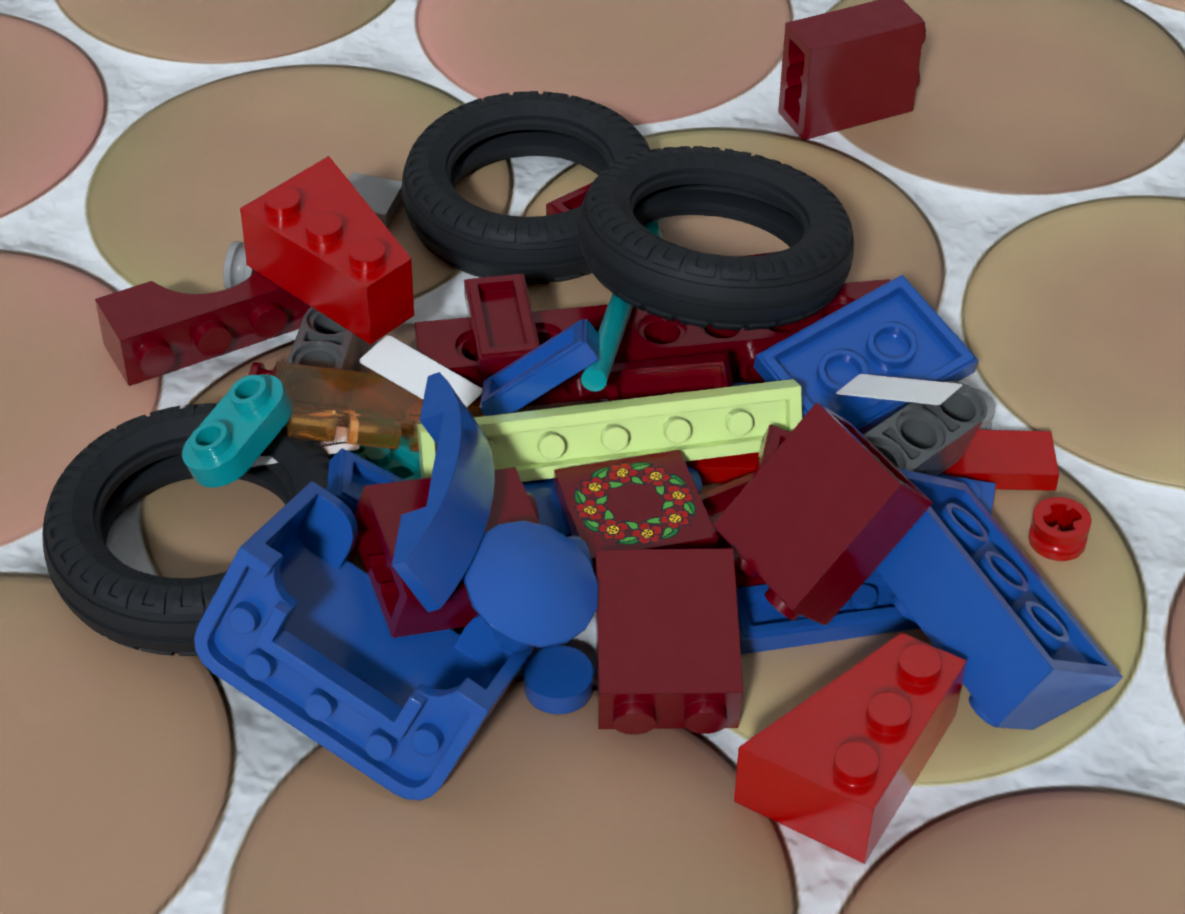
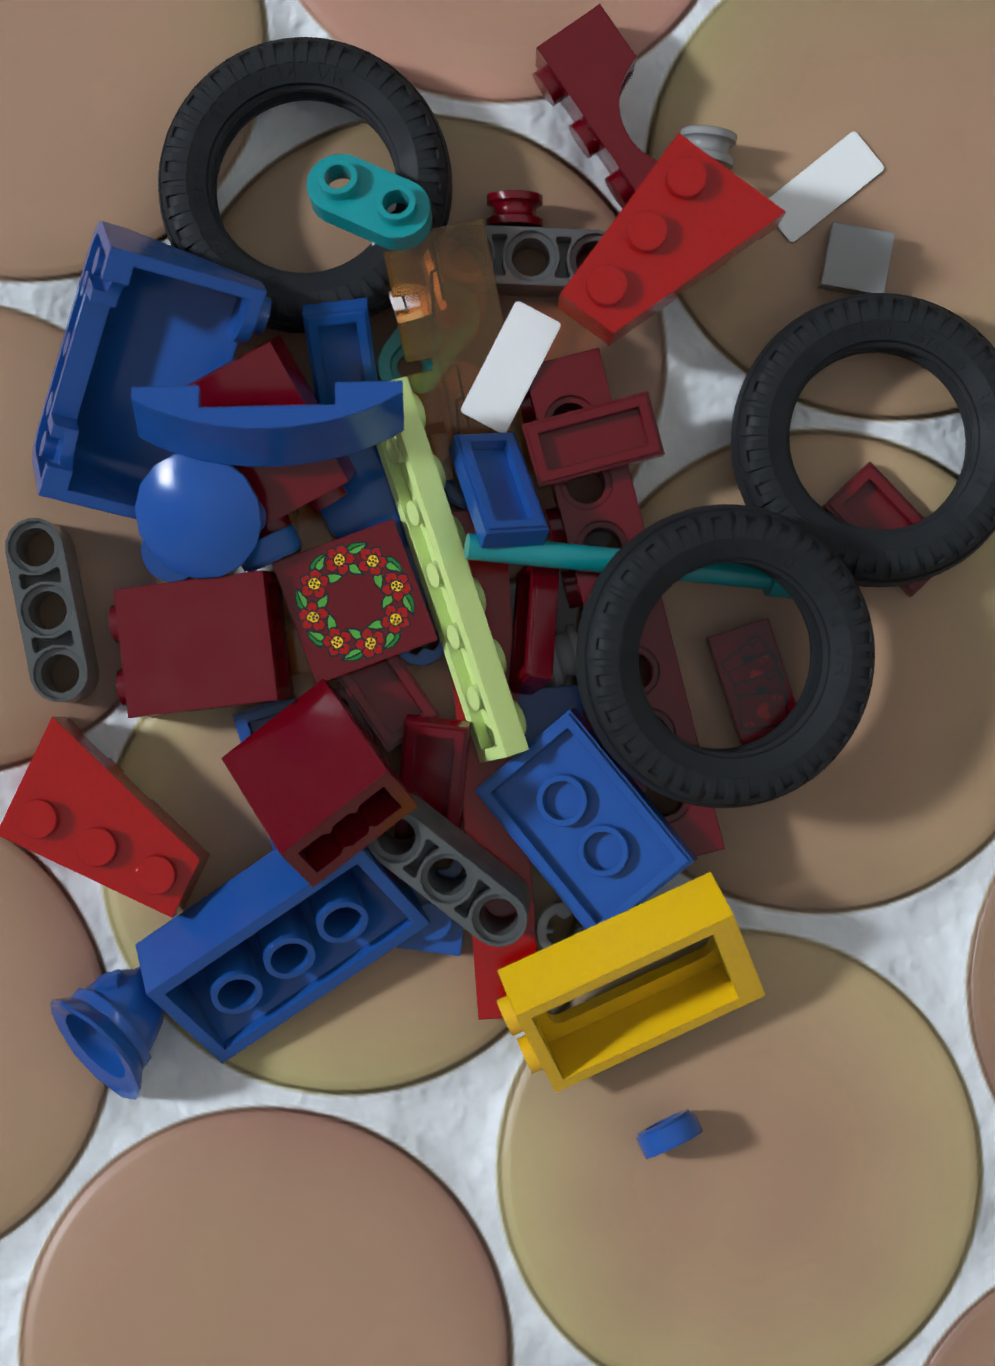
camera: 90 degrees right, 45 degrees up
white sticker [836,374,962,405] -> none
red bush [1028,497,1092,561] -> none
none -> dark grey beam [5,518,99,702]
none -> blue piece [50,966,165,1100]
none -> yellow piece [496,871,766,1093]
none -> blue tile [636,1109,703,1159]

